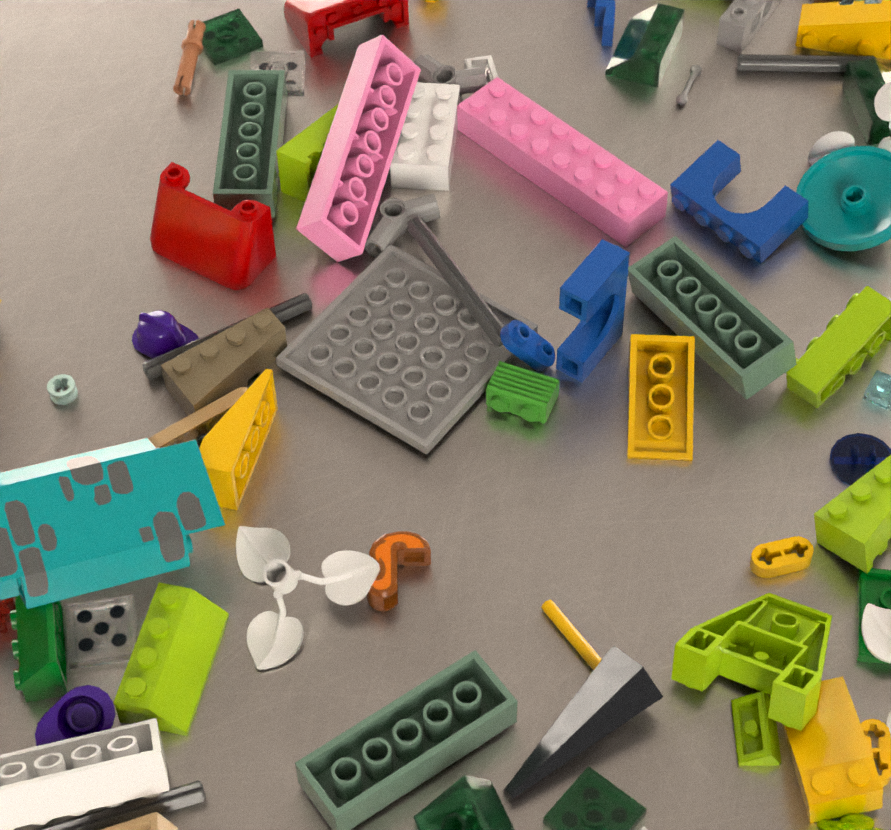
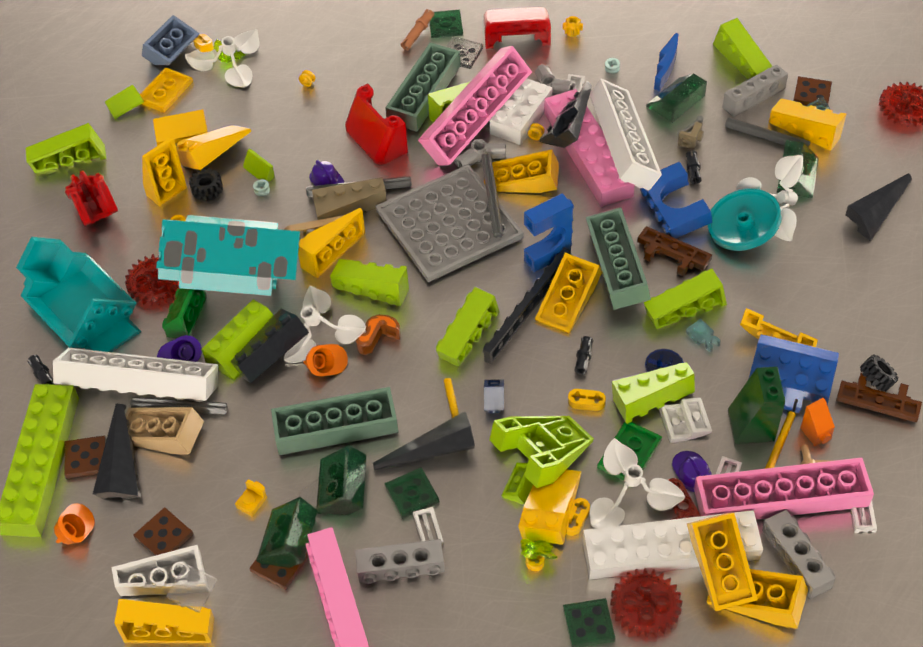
camera: 25 degrees right, 0 degrees up
clear tile [66,594,138,669] -> none
bright green brick [486,361,560,424] -> none
blue plate [500,320,555,371] -> none
none -> black wedge [230,308,309,383]
none -> lime slope [243,148,275,182]
none -> yellow bush [299,70,316,87]
none -> orange piece [303,344,348,377]
none -> lime wedge [330,259,409,306]
none -> lime wedge [436,287,500,367]
none -> black plate [483,247,571,364]
none -> yellow slope [484,149,559,193]
none -> slope [484,379,504,414]
none -> yellow bush [527,123,545,141]
none -> black wedge [539,81,592,148]
none -> black pin [574,336,594,375]
none -> white brick [590,79,662,190]
none -> light aqua bush [605,58,620,74]
none -> reddish brown hinge [637,226,713,276]
none -> dark tan bracket [678,122,704,150]
none -> black pin [686,150,702,184]

